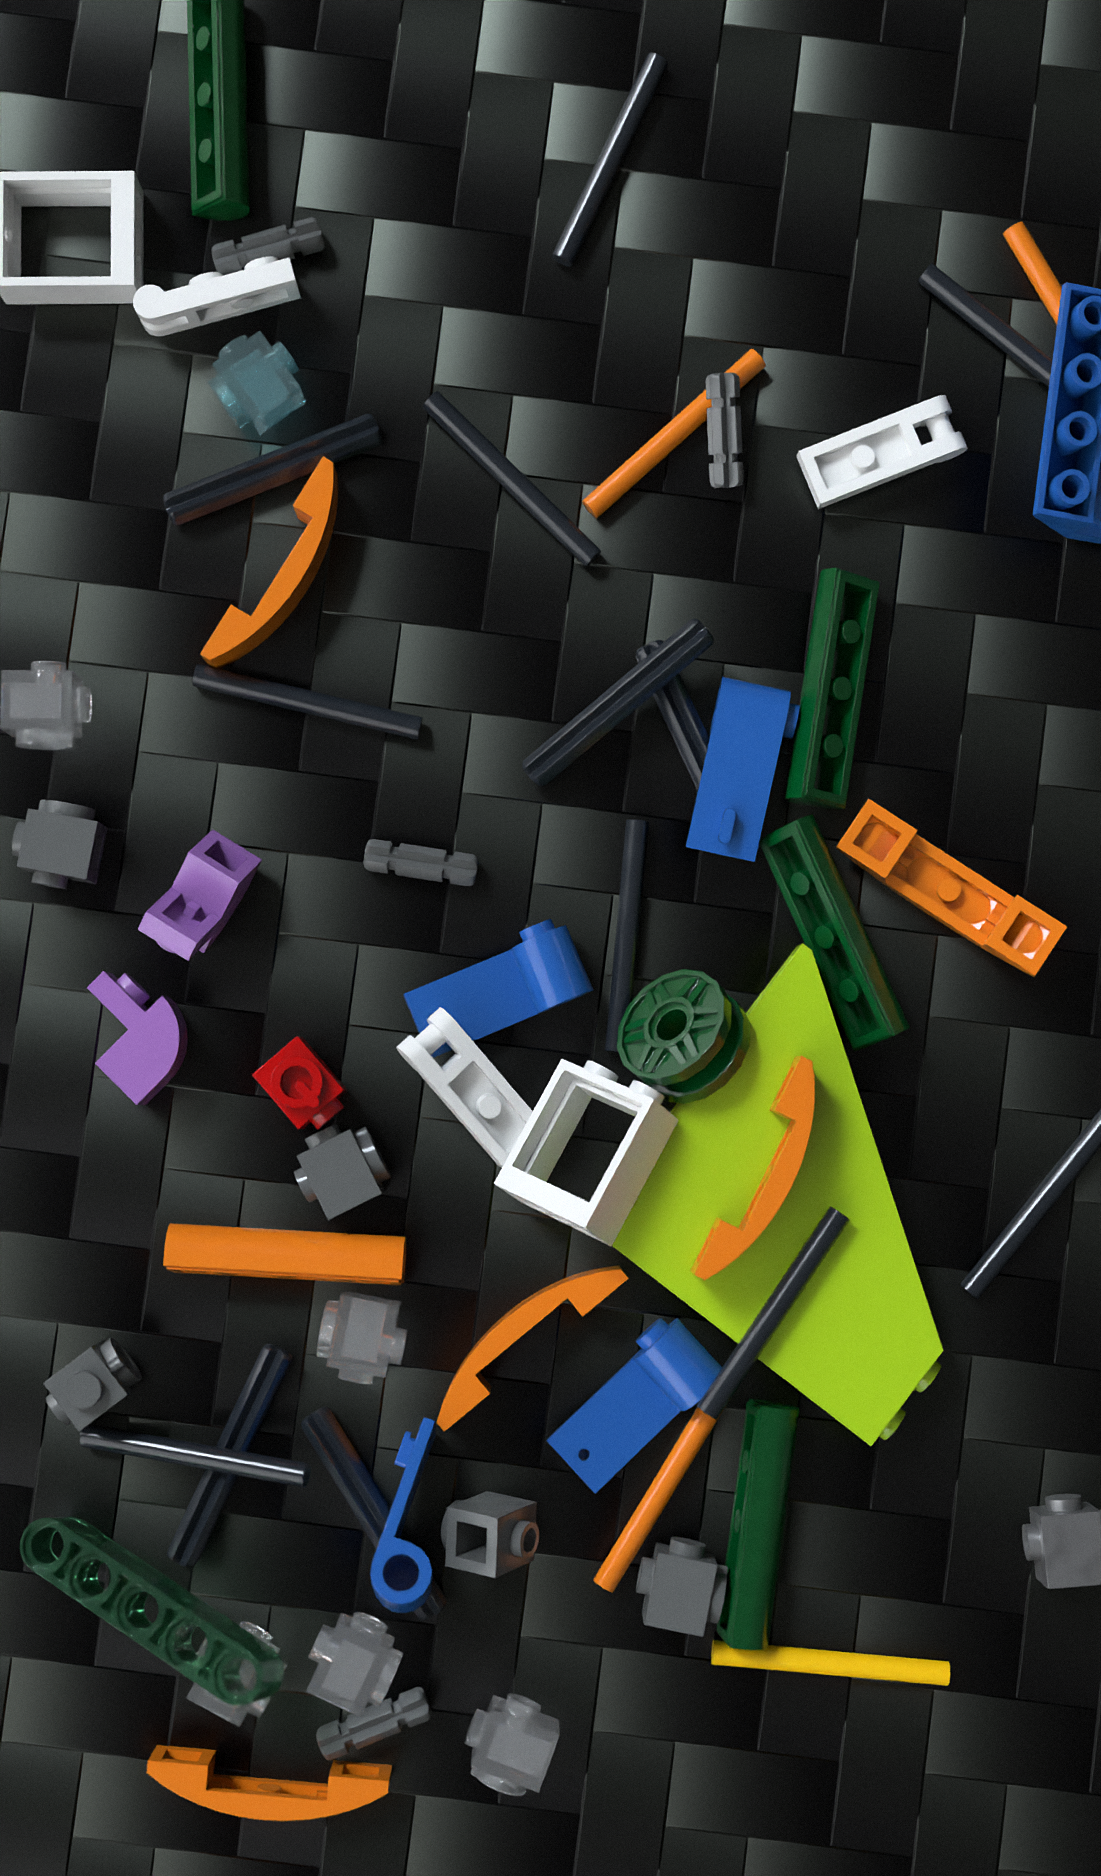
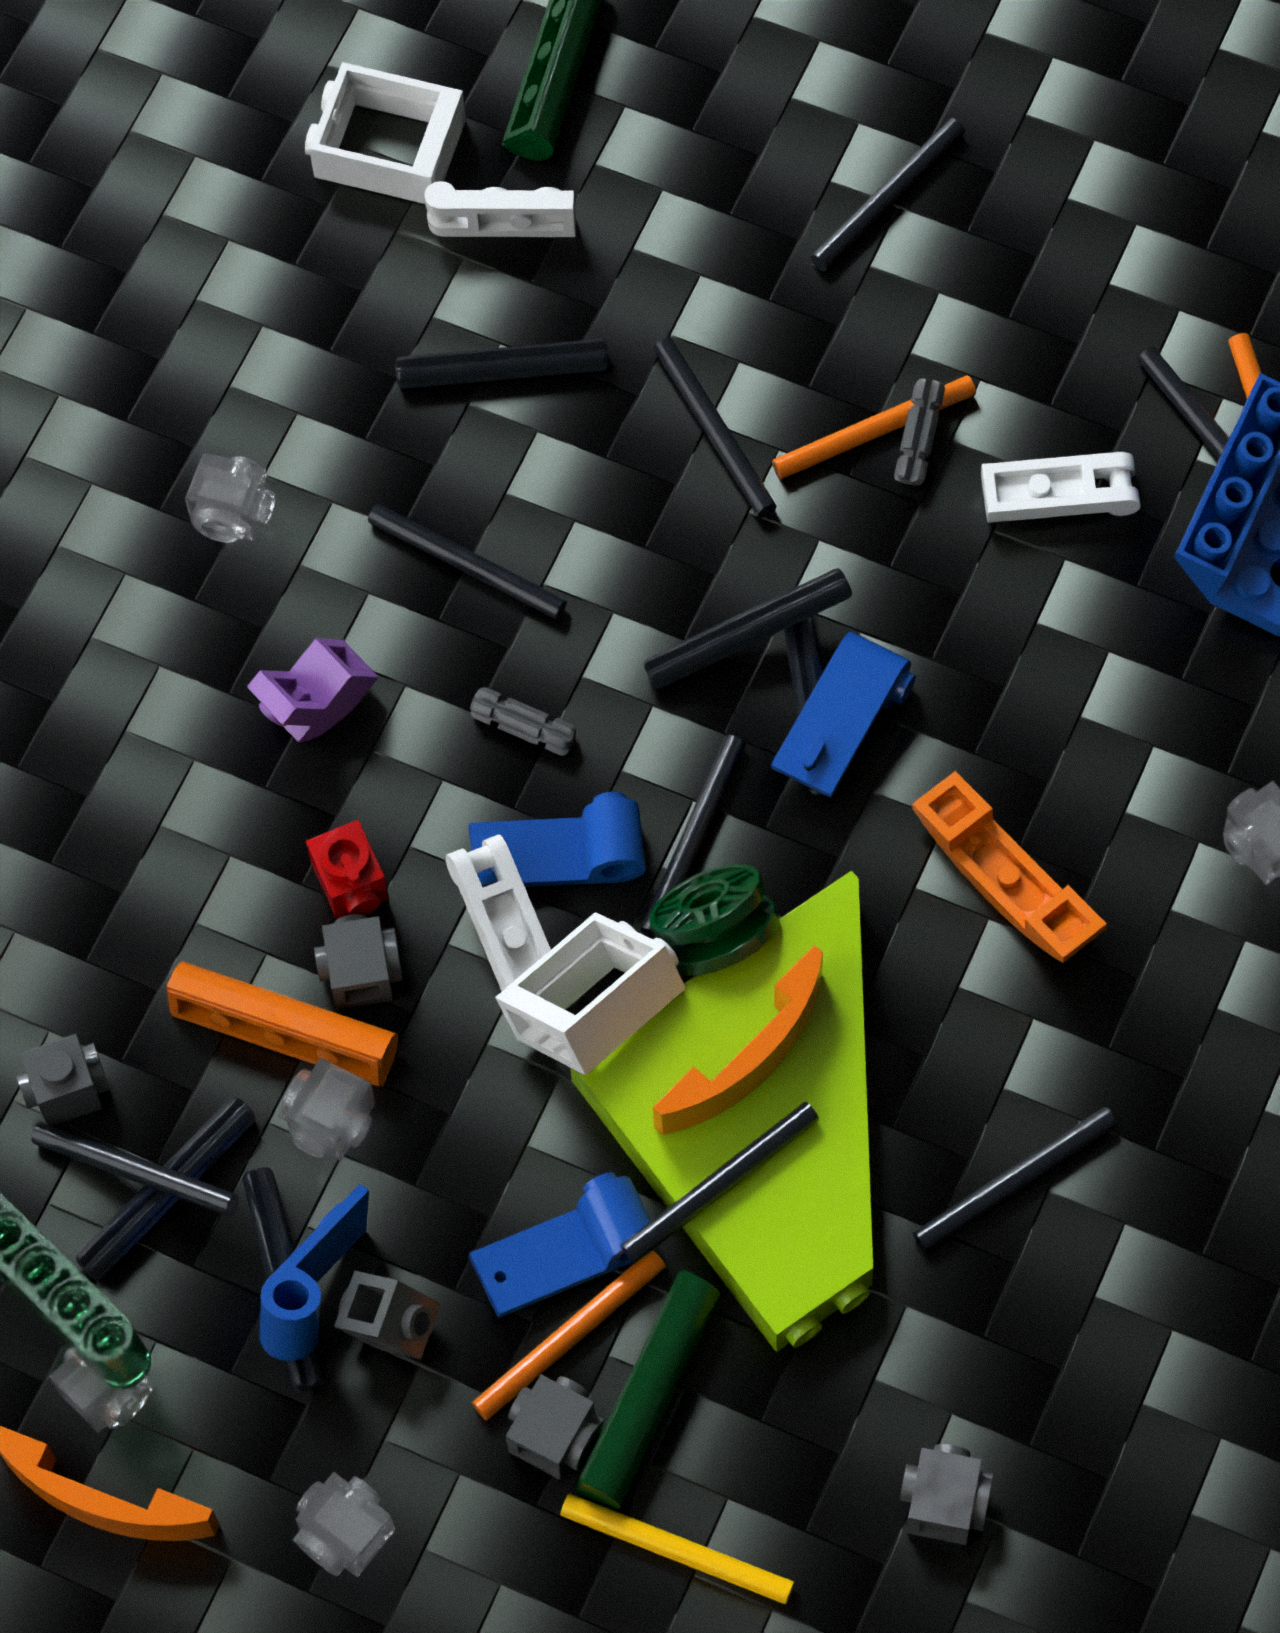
camera: 25 degrees right, 20 degrees down
dark grey brick [12,800,108,889] -> none
medium lavender brick [87,971,188,1105] -> none
orange slope [200,456,338,669] -> none
clear light blue brick [207,331,306,435] -> none
dark grey axle [212,217,324,276] -> none
clear brick [306,1612,403,1717] -> none
dark grey axle [316,1687,432,1760] -> none
orange slope [436,1265,629,1432] -> none
dark green brick [759,814,910,1052] -> none
dark green brick [785,568,880,809] -> none

